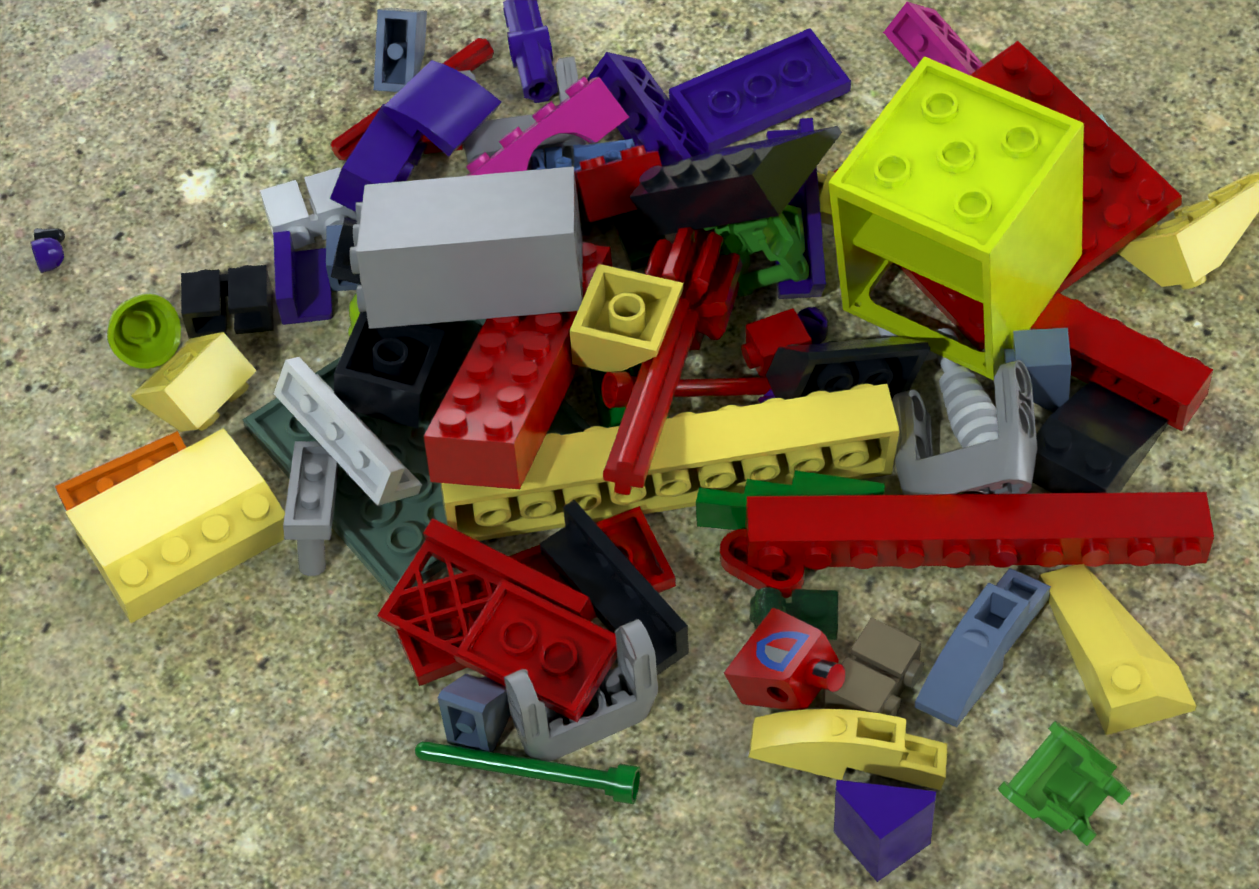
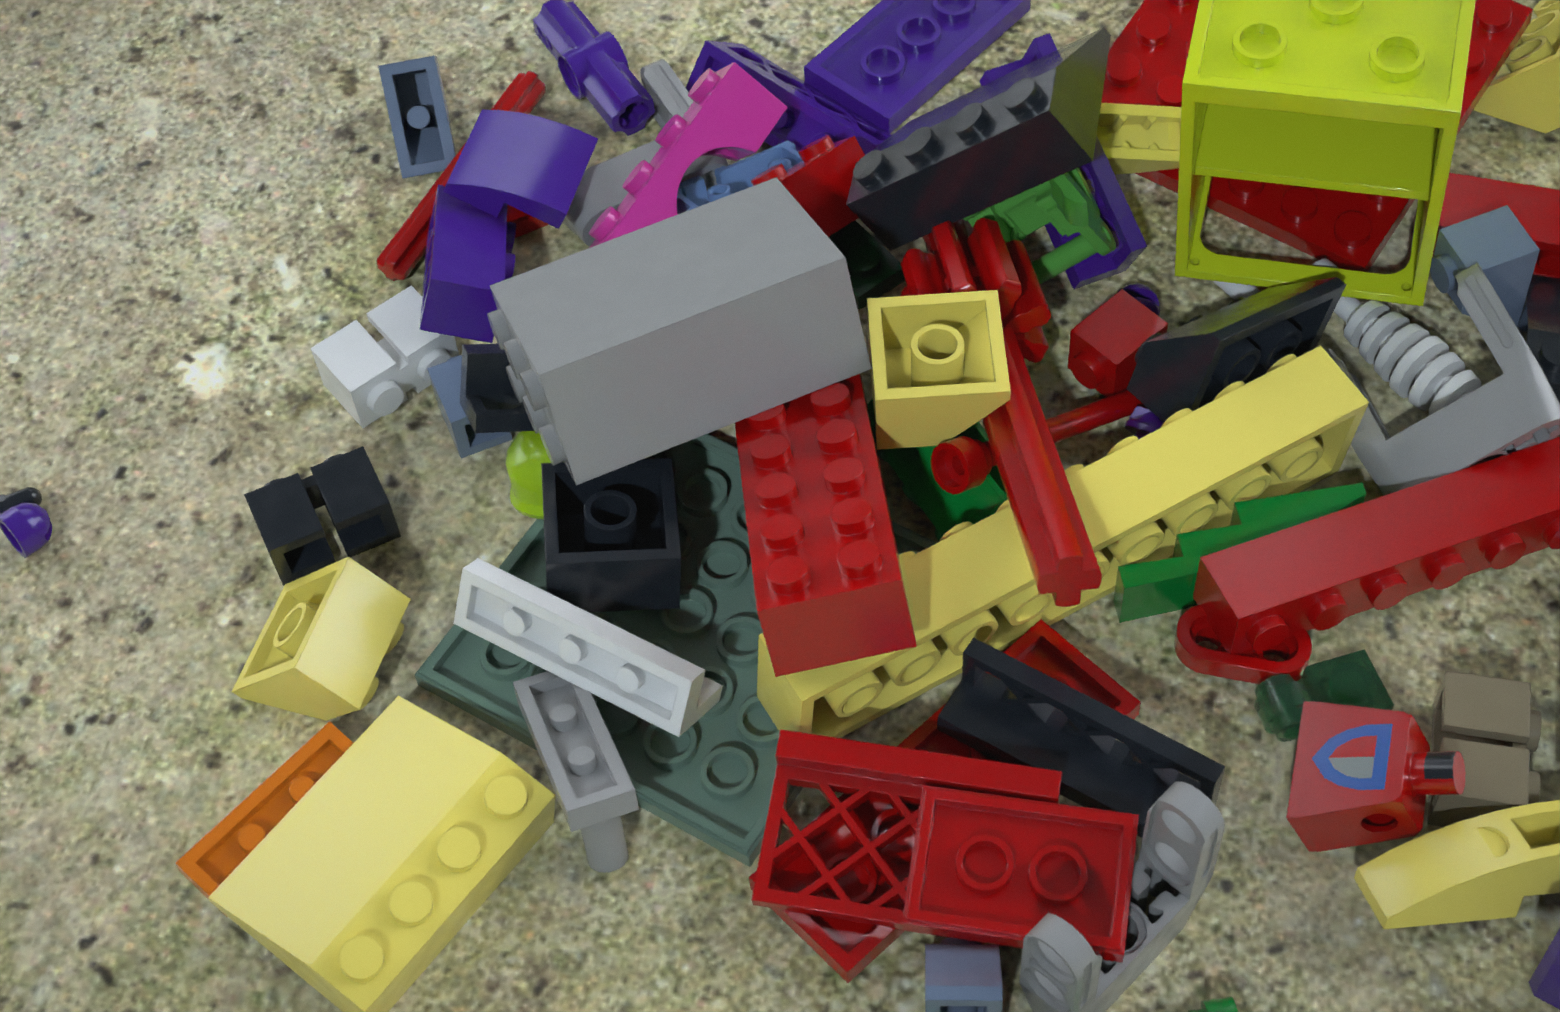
camera: 20 degrees left, 0 degrees up
lime helmet [107,294,181,369] -> none
dark purple panel [273,231,333,325] -> none

